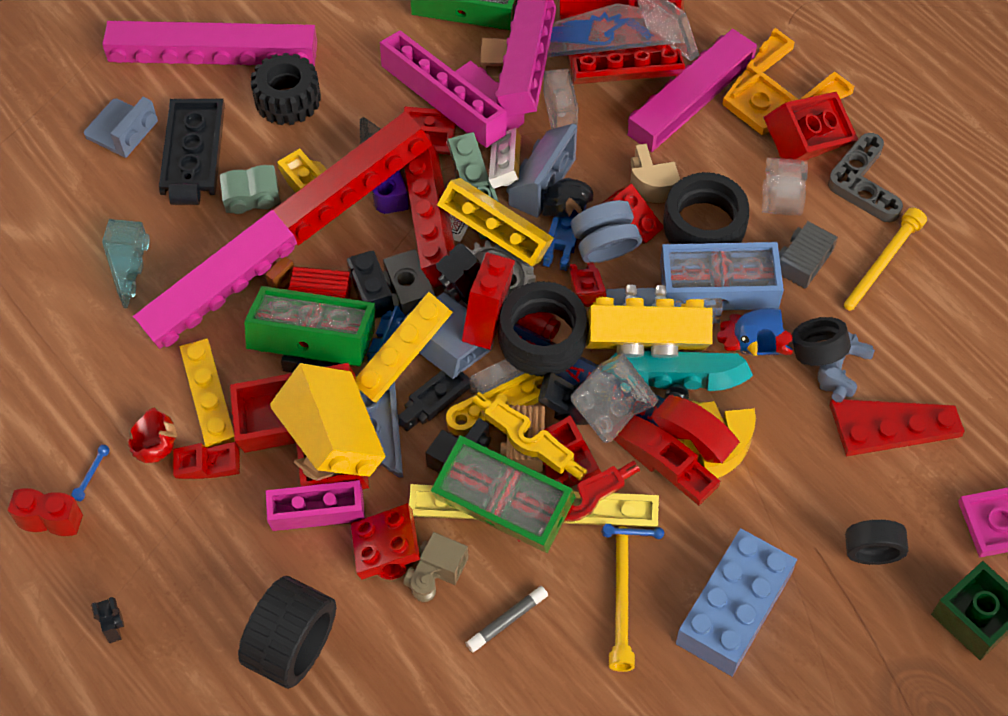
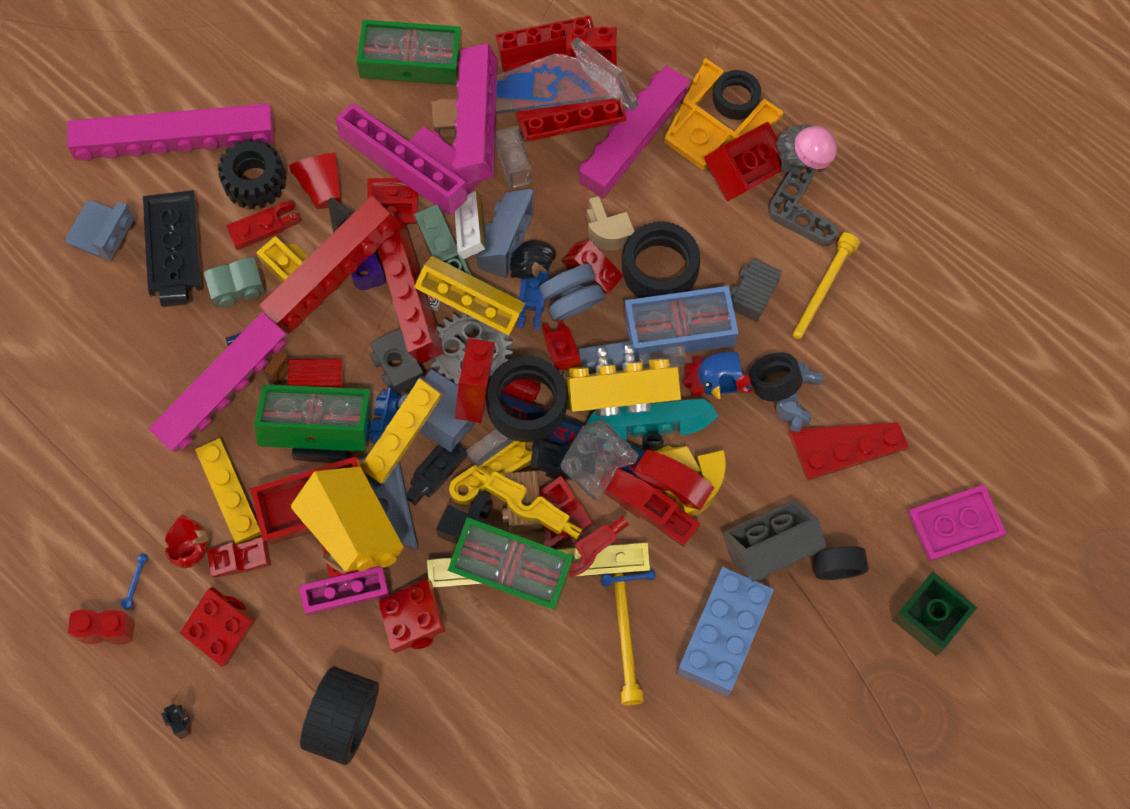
camera: 10 degrees left, 10 degrees up
clear light blue slope [102,219,150,308] -> none
black brick [347,251,394,319] -> none
dark tan brick [404,532,469,602] -> none
black brick [436,243,481,305] -> none
dark grey bar [465,586,548,653] -> none
clear brick [762,158,808,216] -> none
none -> red plate [180,587,256,667]
none -> red hinge [226,200,301,250]
none -> red slope [289,152,342,209]
none -> black tyre [713,70,761,120]
none -> dark grey brick [722,500,827,582]
none -> bright pink hair [776,124,837,172]

